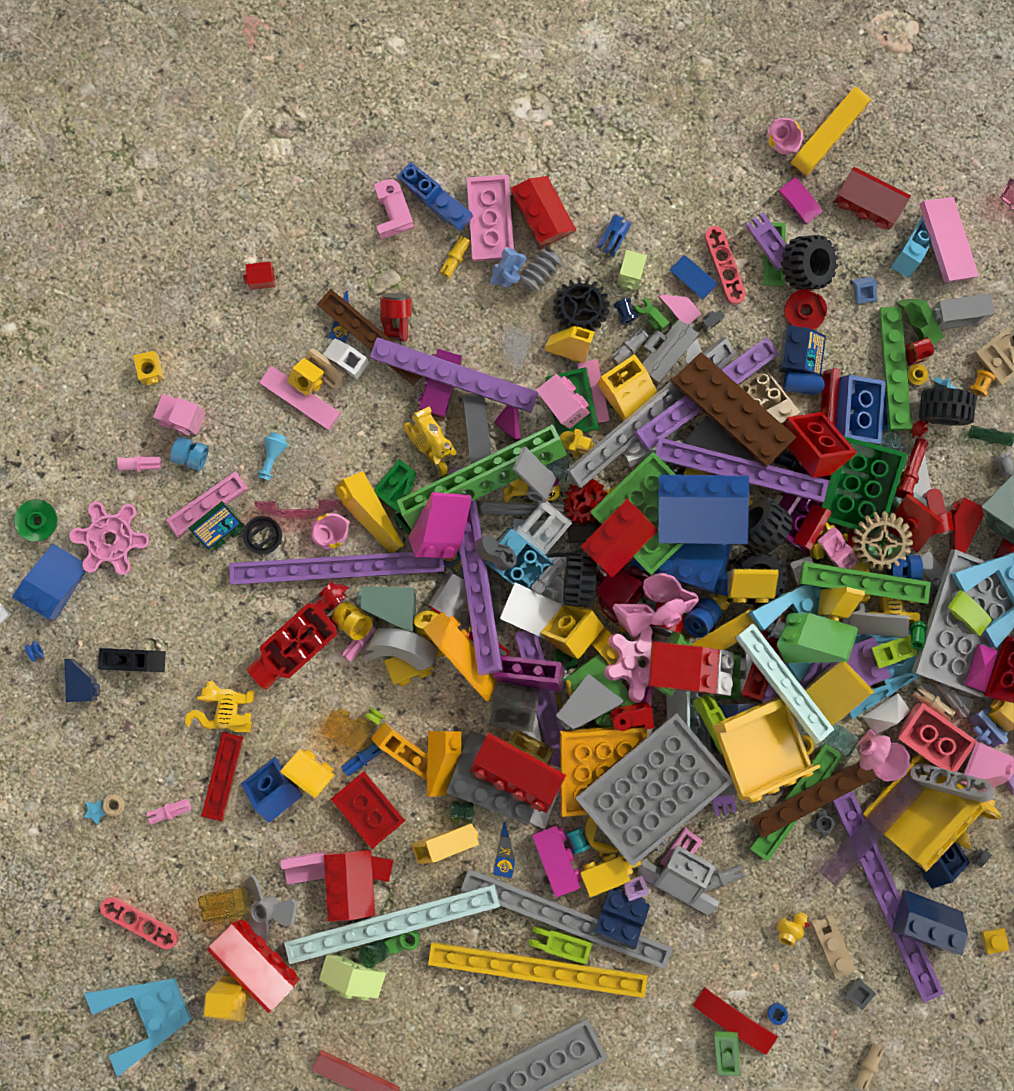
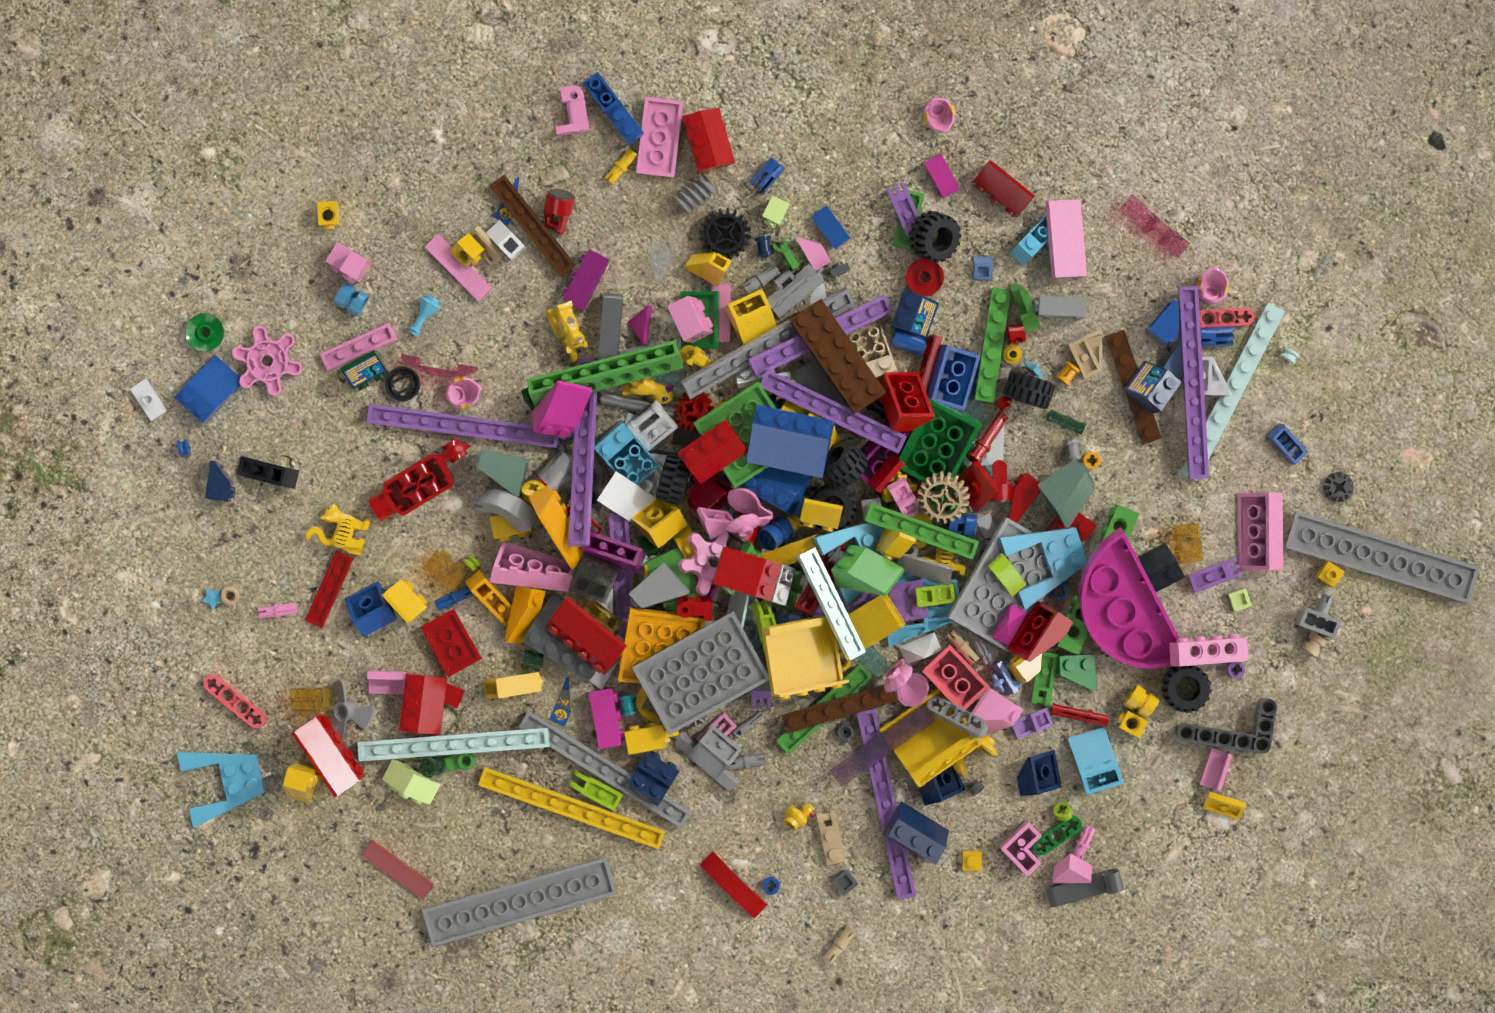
camera: 10 degrees right, 5 degrees up
bright pink axle [117,455,162,472] -> none
red brick [243,261,276,290] -> none
yellow wheel [332,602,373,640] -> none
yellow slope [334,471,404,553] -> none
bright pink axle [342,625,377,661] -> none
medium lavender plate [370,337,539,413] -> none
green wing [374,459,417,515] -> none
dark grey piece [475,535,517,571] -> none
medium blue hips [489,248,526,288] -> none
light grey door [513,447,556,503] -> none
light grey axle [531,557,566,595] -> none
lavender slope [622,875,650,901] -> none
coral beam [704,226,746,305] -> none
bright green plate [715,1031,741,1076] -> none
yellow beam [791,86,872,176] -> none
green pin [910,621,927,650] -> none
none -> bright pink wedge [490,541,575,592]
none -> light grey piece [733,711,763,738]

